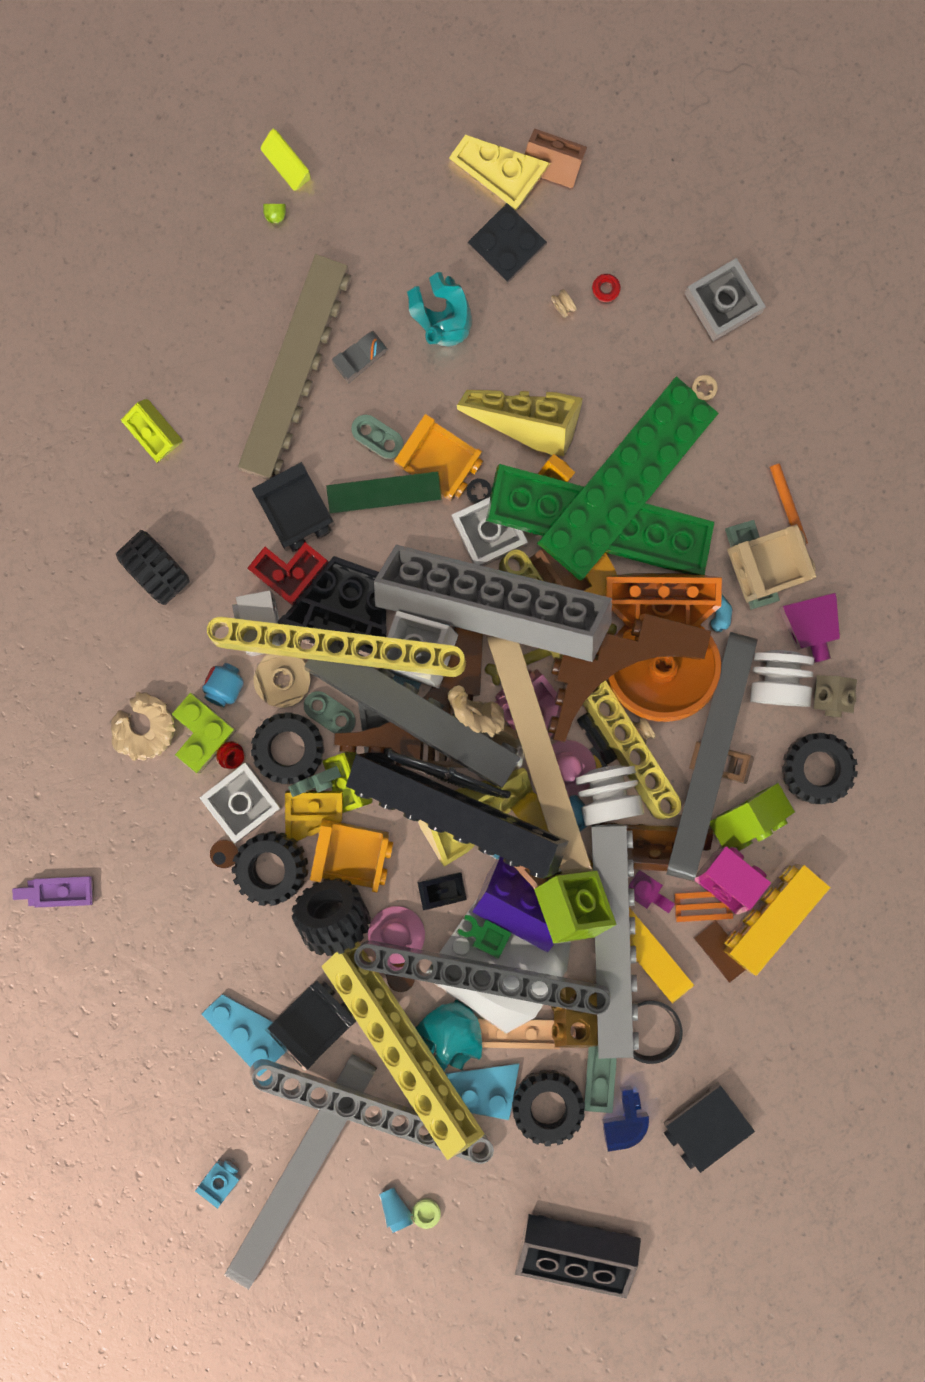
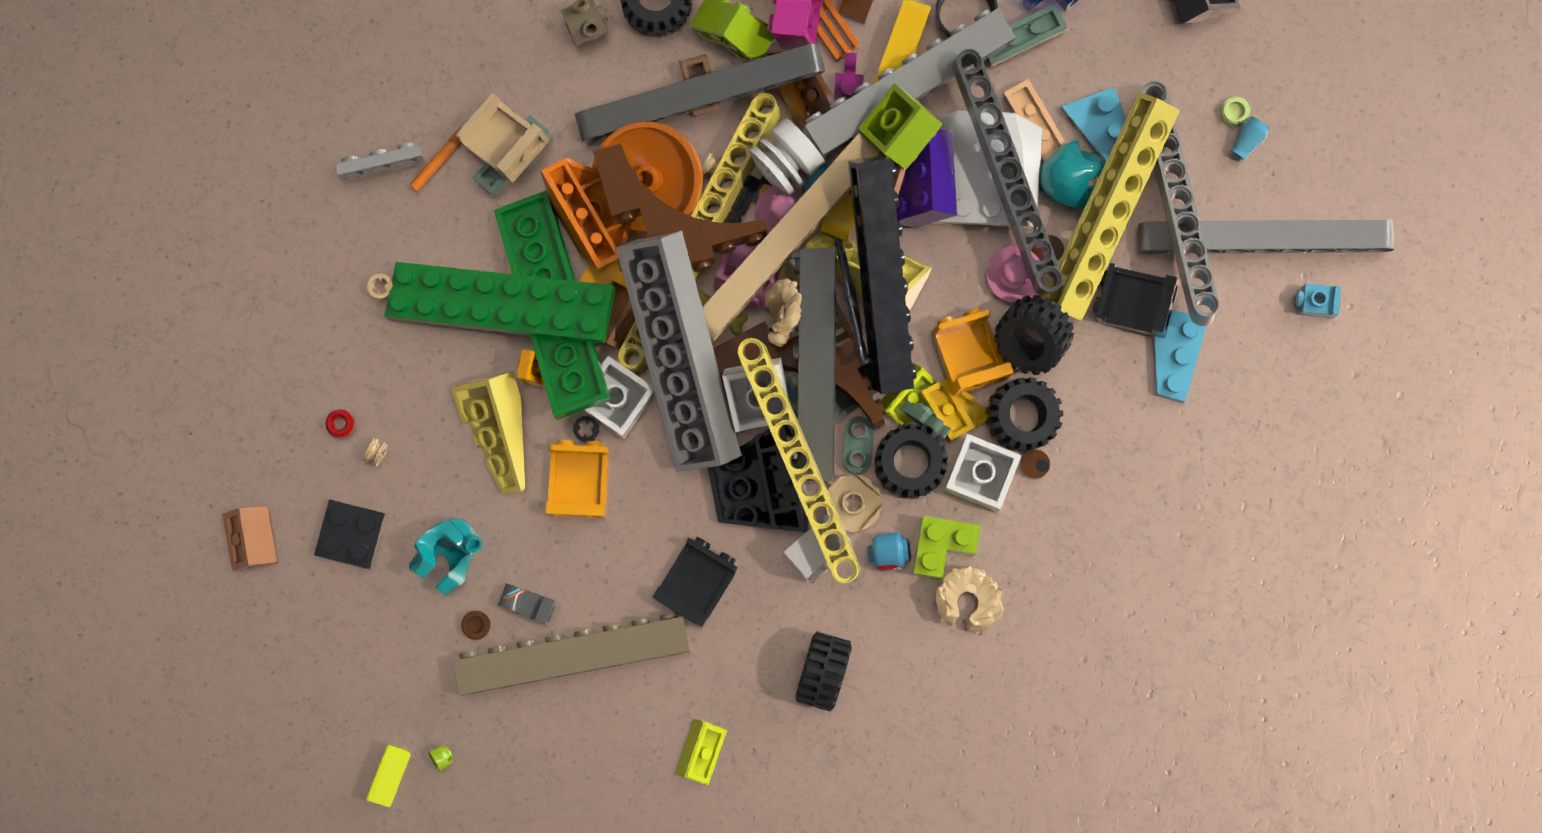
camera: 120 degrees left, 5 degrees down
medium lavender hinge [12,876,93,908] -> none
red plate [216,741,244,769] -> none
red brick [247,542,329,606] -> none
dark green tile [326,471,442,513] -> none
sand green plate [351,415,404,460] -> none
black slope [417,872,467,910] -> none
light yellow wing [449,135,551,209] -> none
green plate [456,915,512,959] -> none
black tyre [512,1070,585,1146] -> none
pearl gold brick [551,987,598,1048] -> none
light grey brick [684,258,766,342] -> none
medium azure arm [711,594,733,632] -> none
white wheel [750,650,814,707] -> none
magenta torso [779,593,840,663] -> none
none -> light grey plate [335,143,425,181]
none -> reddish brown tile [461,611,491,640]

